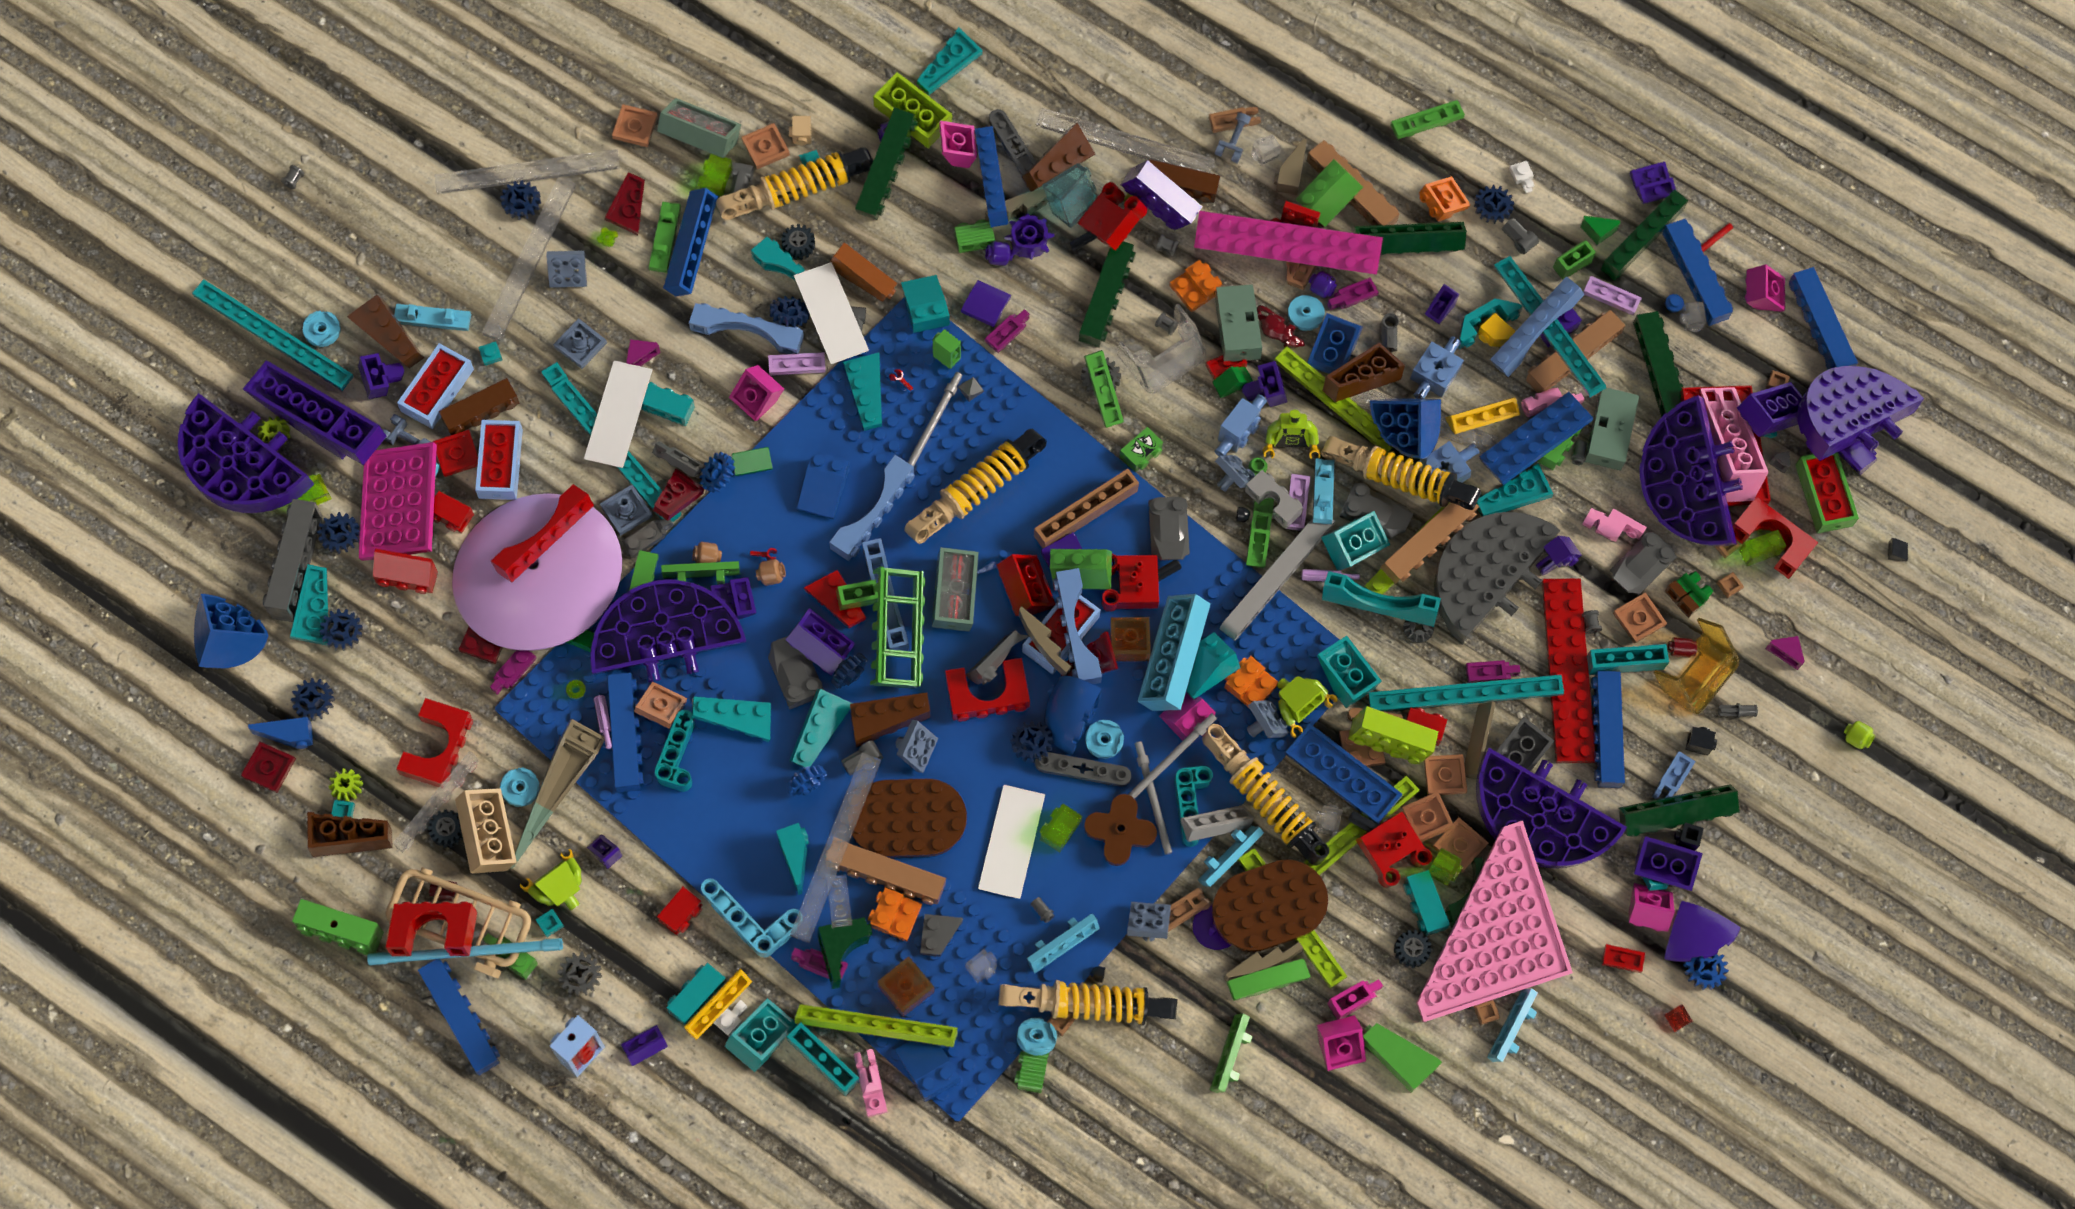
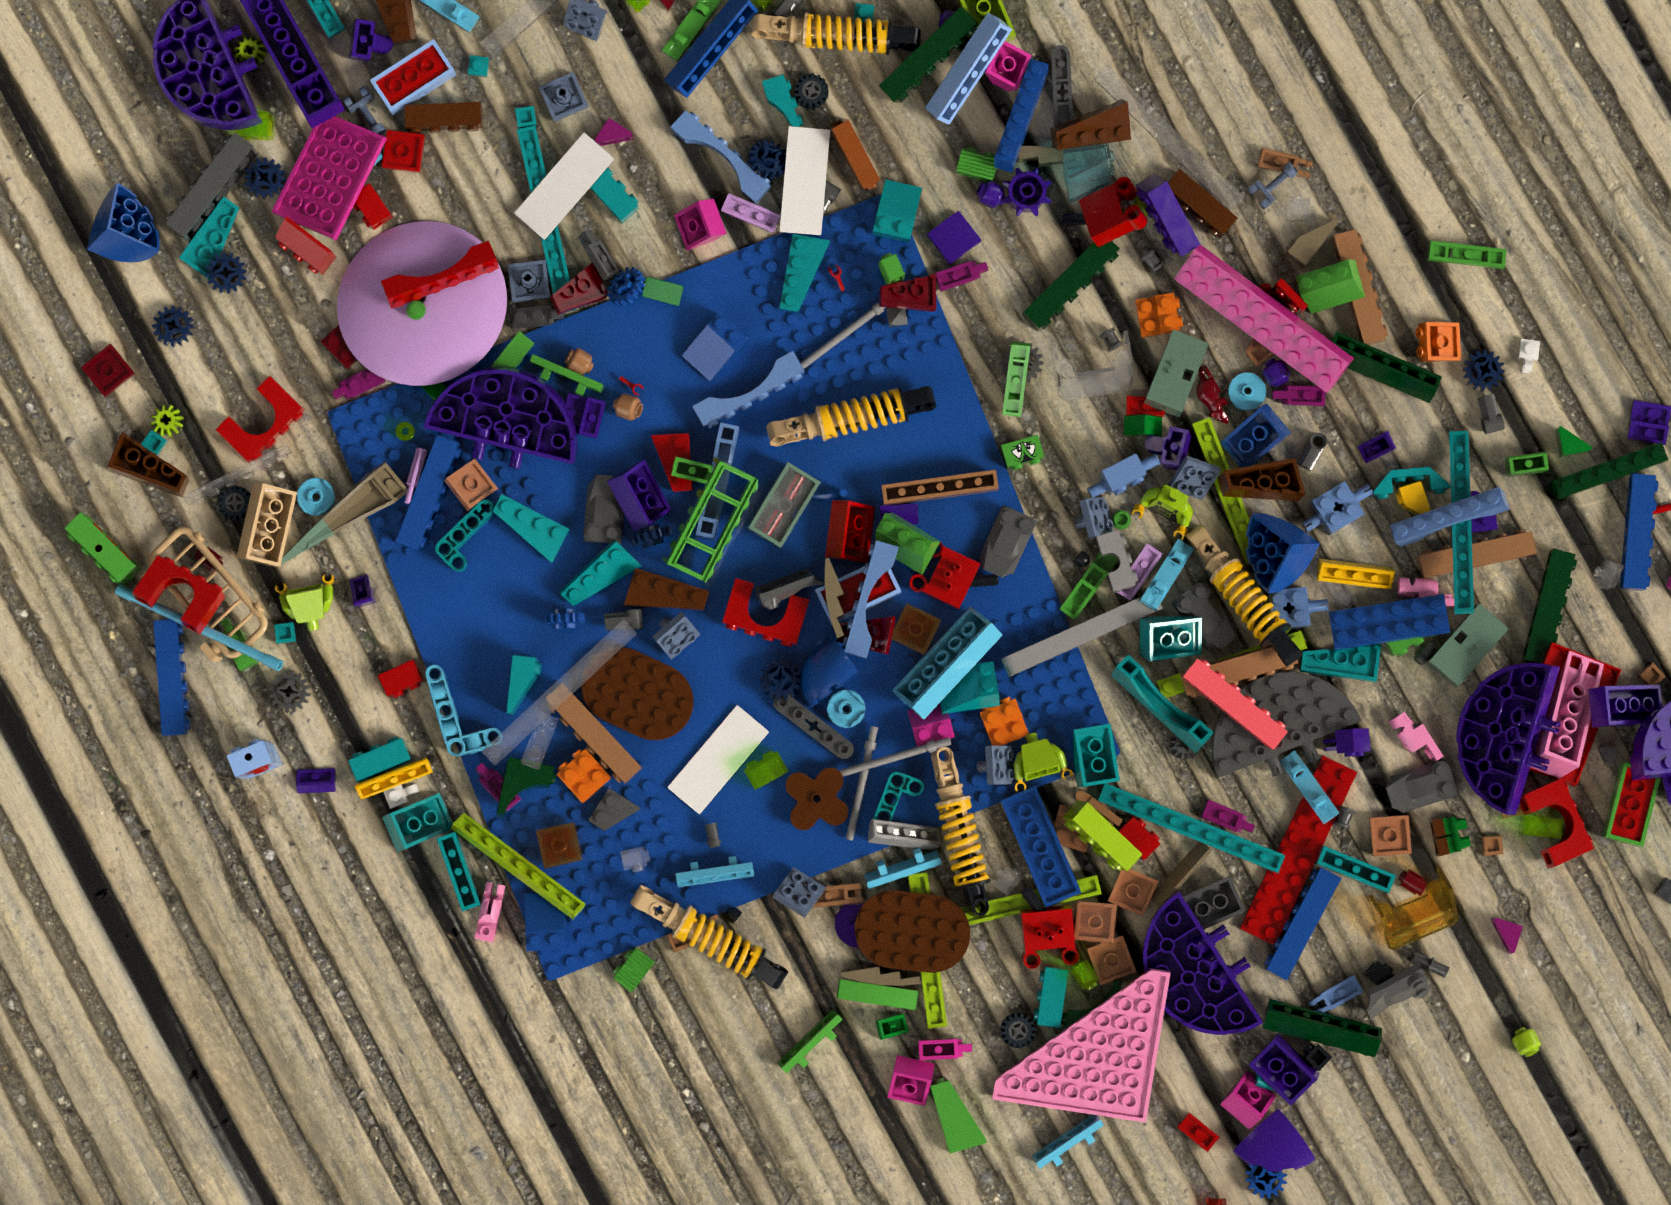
camera: 30 degrees right, 15 degrees up
blue slope [248,717,313,749] -> none
brick [475,420,523,500] -> none
medium azure plate [1016,1018,1057,1056] -> none
lavender axle [1301,569,1360,581] -> none
medium nougat tile [1474,1000,1500,1025] -> none
lavender plate [1583,276,1641,316] -> none
blue plate [1665,294,1684,312] -> none
none -> bright green plate [406,301,426,320]
none -> green slope [875,1014,909,1040]
none -> dark red wing [879,274,936,312]
none -> light blue brick [925,13,1012,125]
none -> sand blue plate [1168,456,1221,500]
none -> coral brick [1181,658,1288,750]
none -> medium azure hinge [1279,750,1339,824]
none -> dark grey slope [1367,963,1429,1020]

